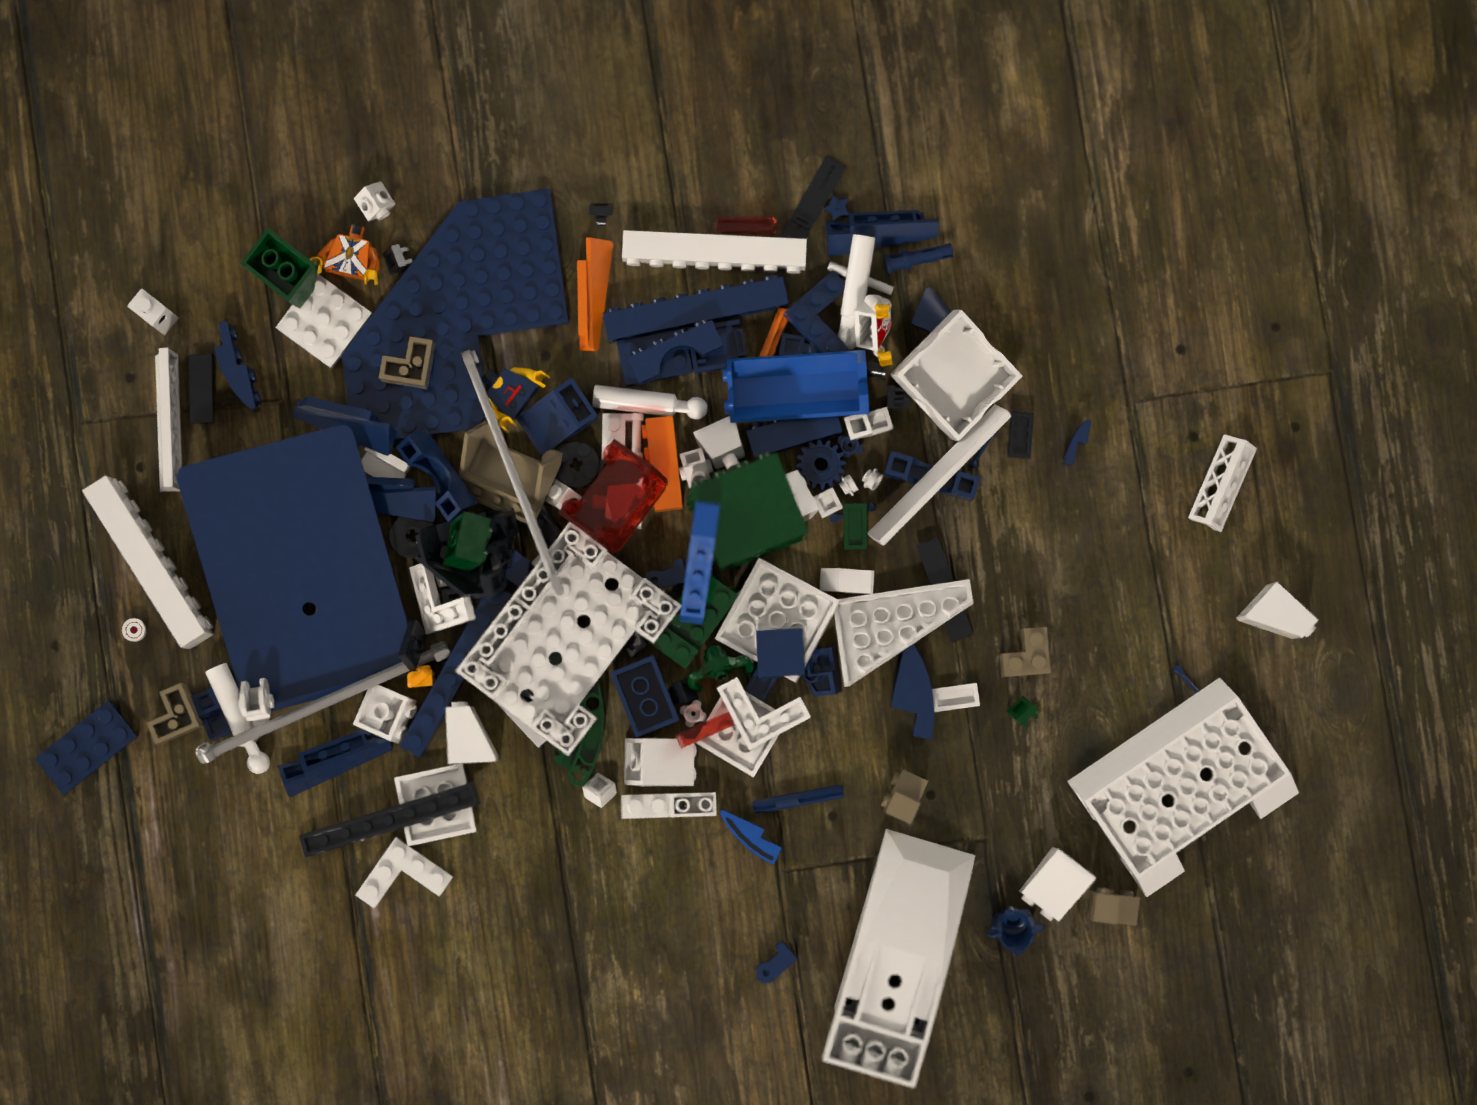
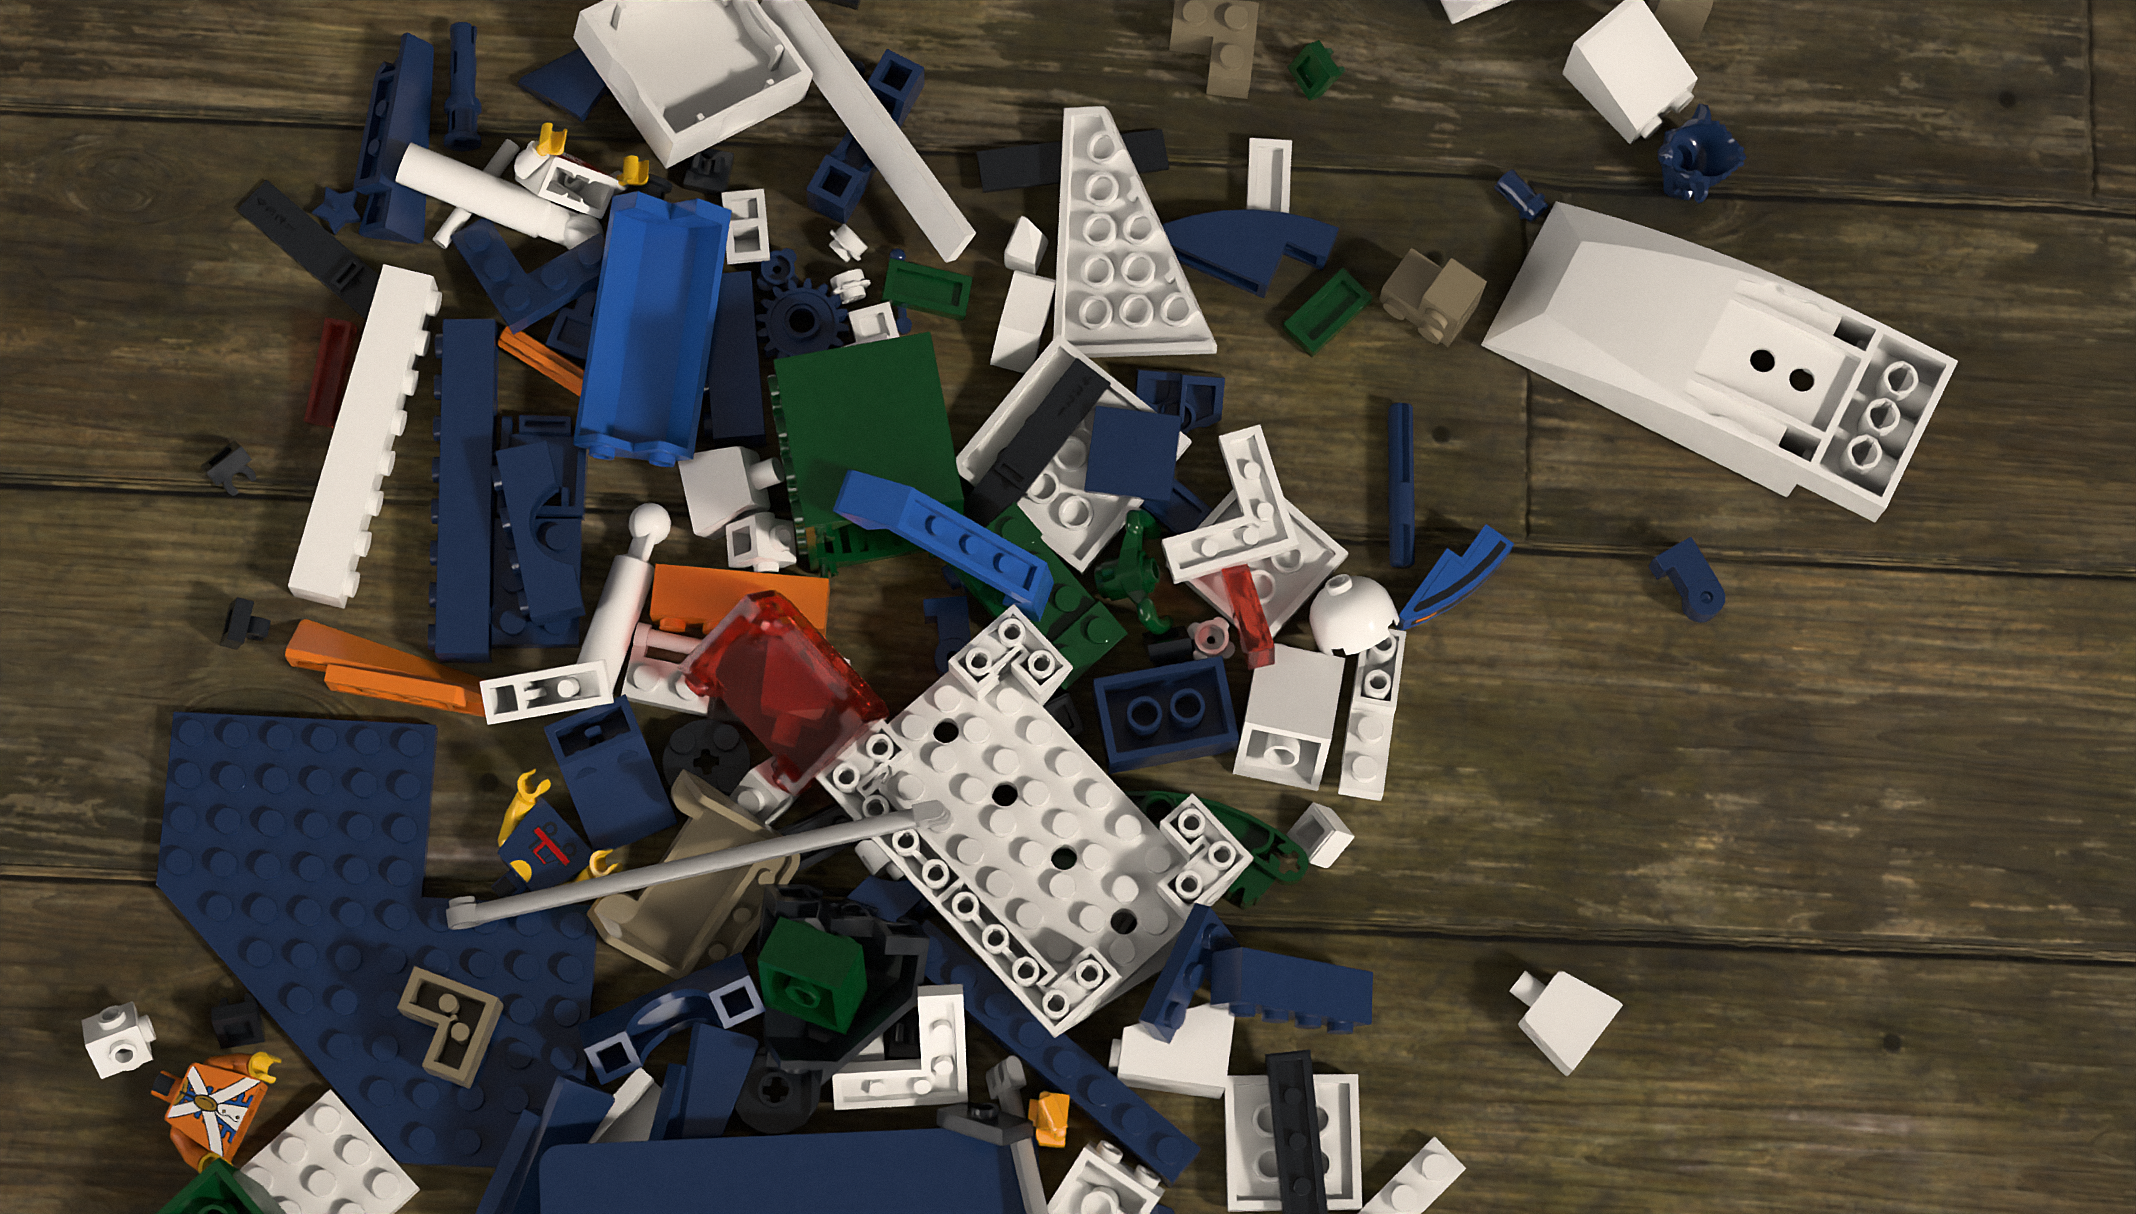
camera: 80 degrees left, 10 degrees down
none -> black tile [200,440,256,496]
none -> white slope [480,659,614,725]
none -> black piece [964,358,1111,528]
none -> white slope [1004,216,1048,275]
none -> dark blue plate [1138,902,1241,1044]
none -> dark blue brick [1210,947,1373,1035]
none -> dark green tile [1282,268,1373,357]
none -> white cylinder [1309,574,1399,656]
none -> dark blue pin [1494,169,1548,223]
none -> white torso [1509,970,1623,1076]

